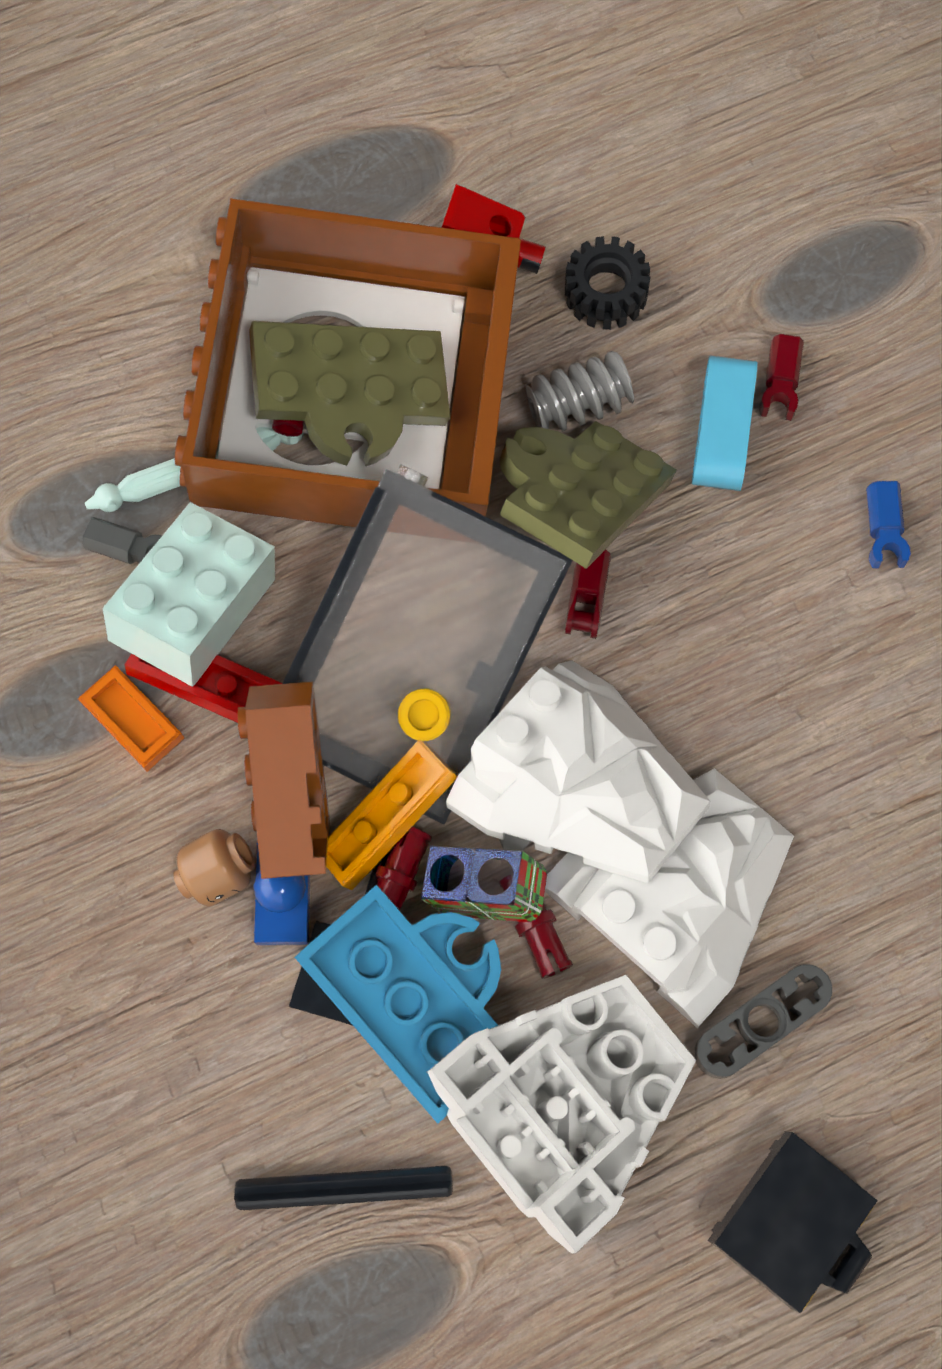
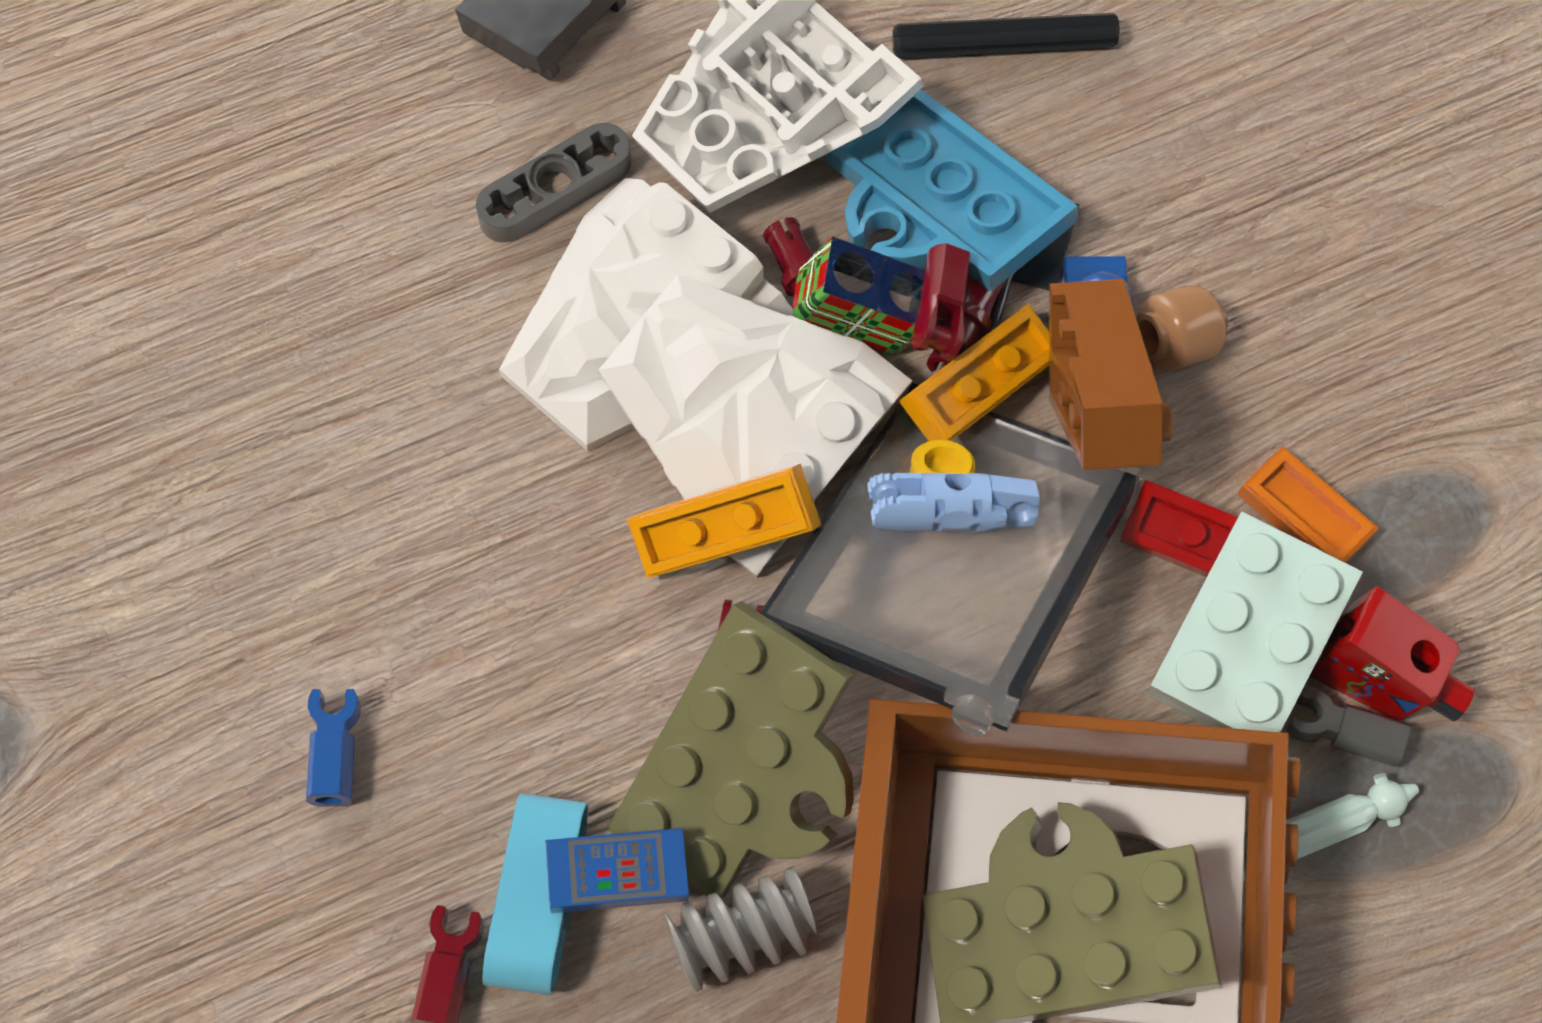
camera: 175 degrees right, 5 degrees down
none -> blue tile [545,828,689,913]
none -> light orange tile [627,463,822,579]
none -> light blue hinge [867,473,1040,532]
none -> dark red bar [911,243,971,361]
none -> red torso [1309,586,1475,722]

